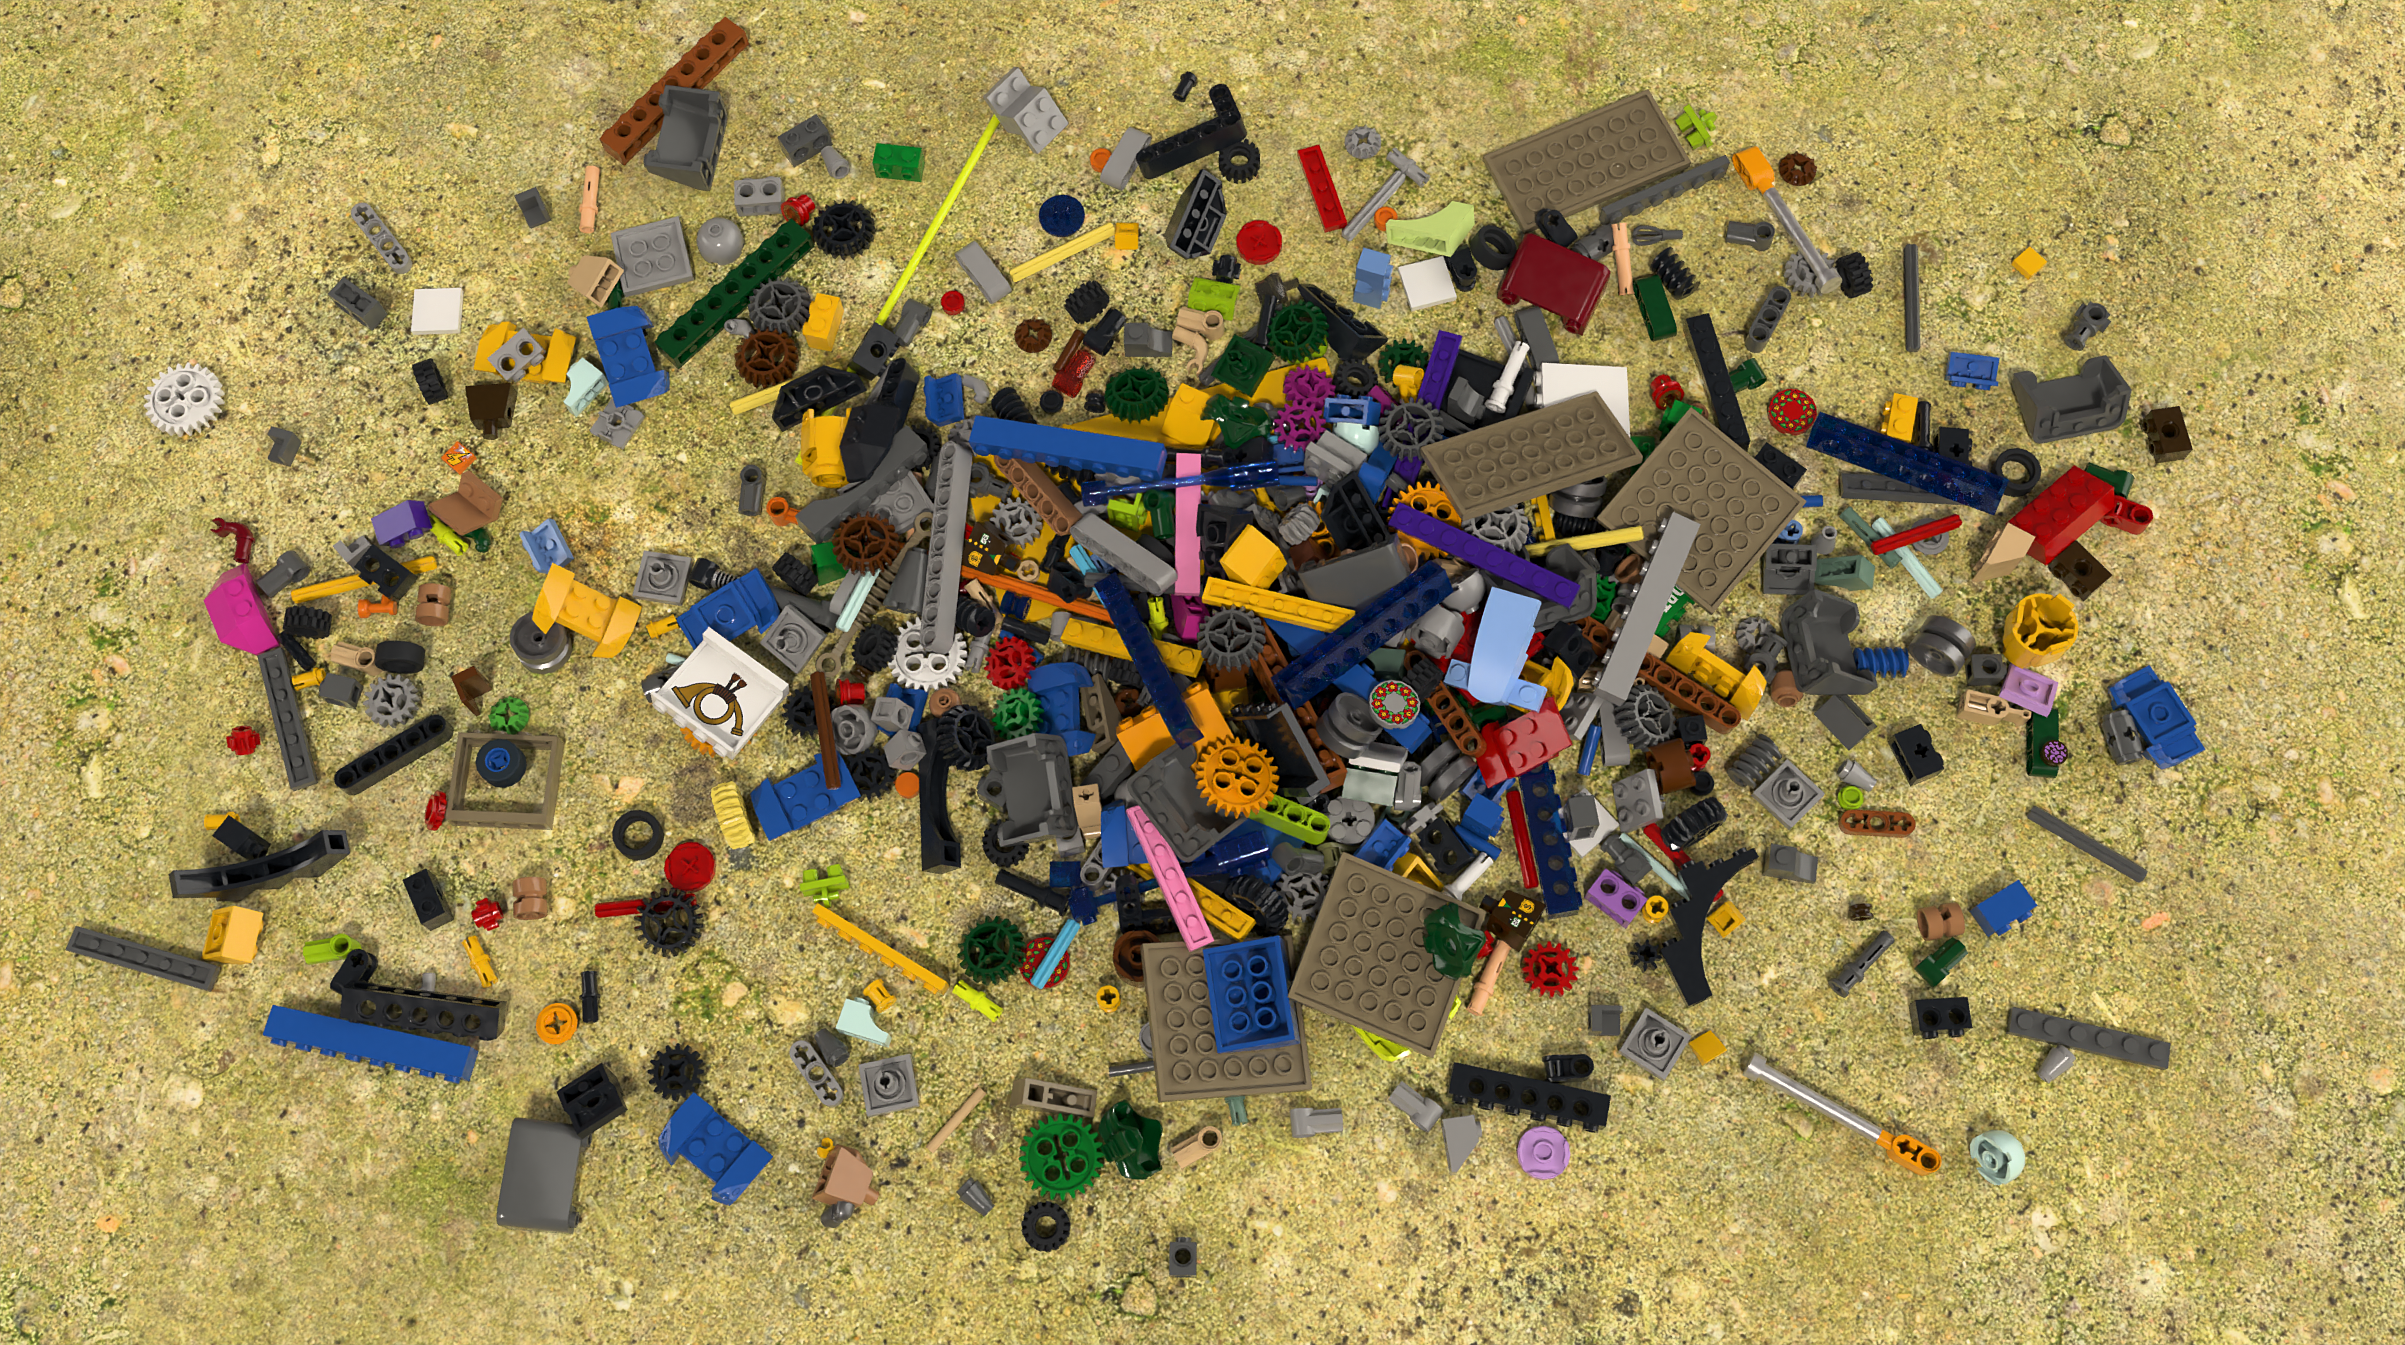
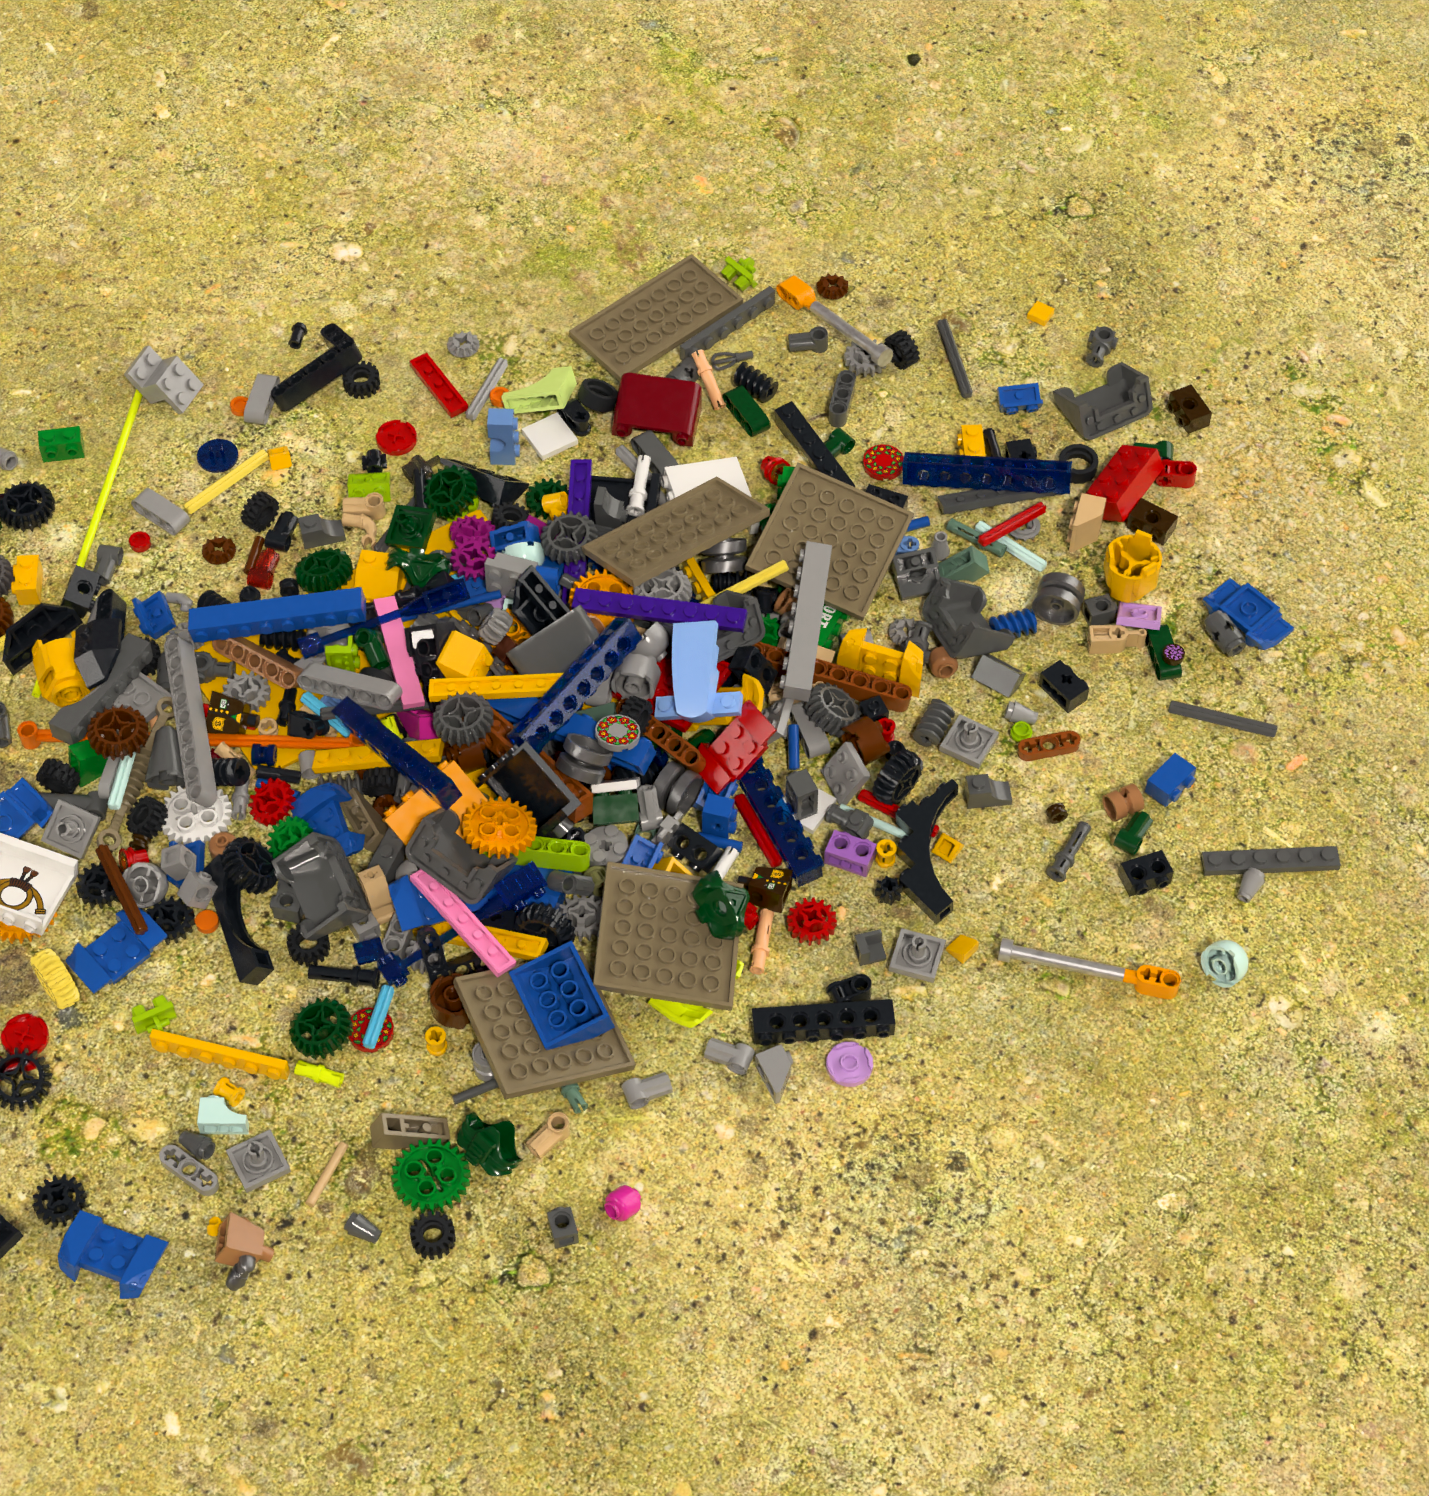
camera: 20 degrees left, 15 degrees down
black wedge [1164,169,1227,260] -> none
light grey pin [1386,148,1430,188] -> none
black piece [1535,208,1578,248] -> none
none -> dark pink head [604,1185,641,1222]

